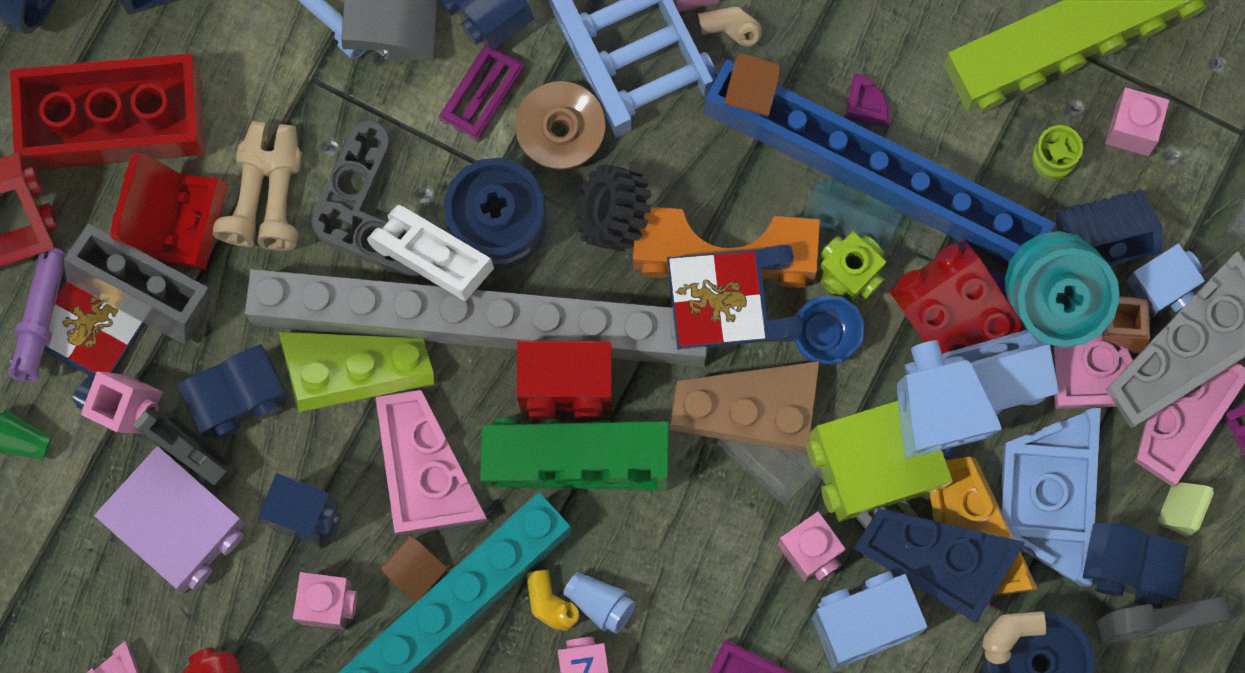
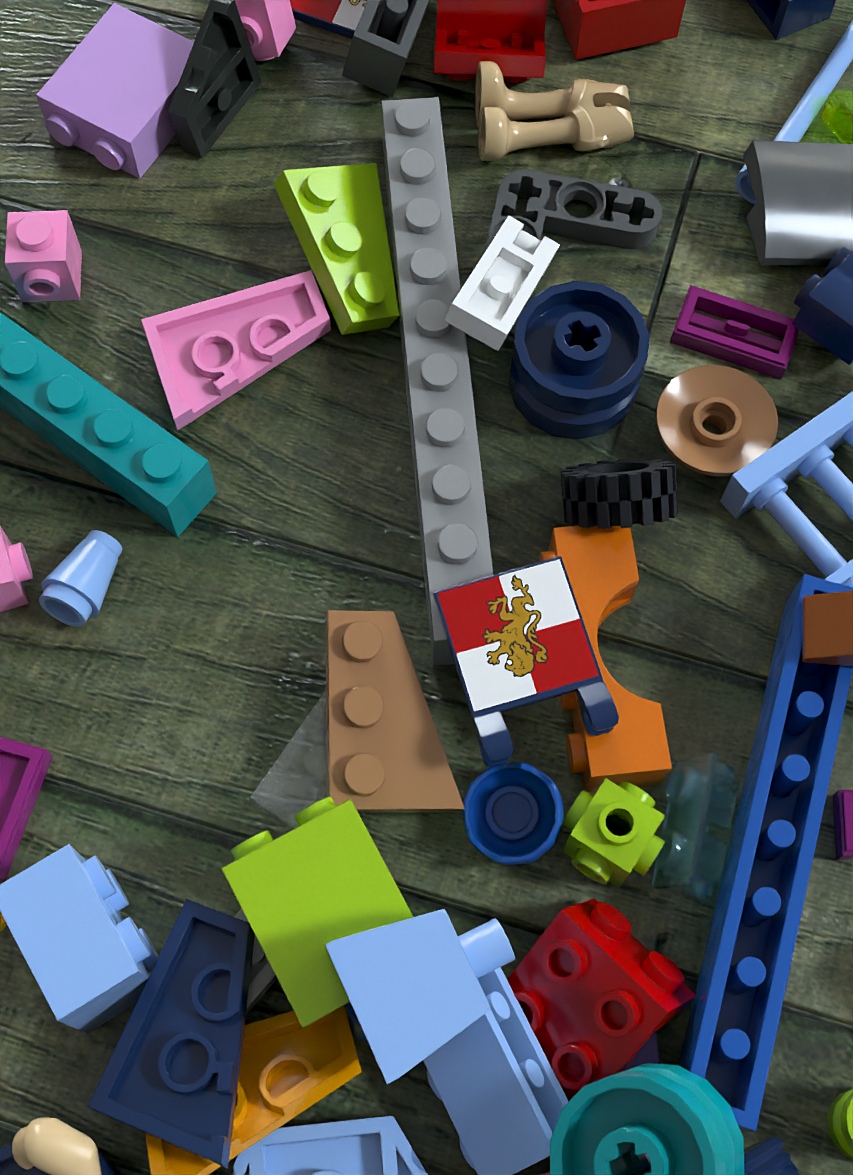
camera: 75 degrees right, 10 degrees down
dark blue brick [178,344,289,440] -> none
dark blue brick [258,473,342,549] -> none
dark orange slope [380,535,448,602] -> none
green wedge [480,418,668,491] -> none
red brick [517,341,612,420] -> none
yellow arm [526,570,579,631] -> none
bright pink brick [778,512,846,583] -> none

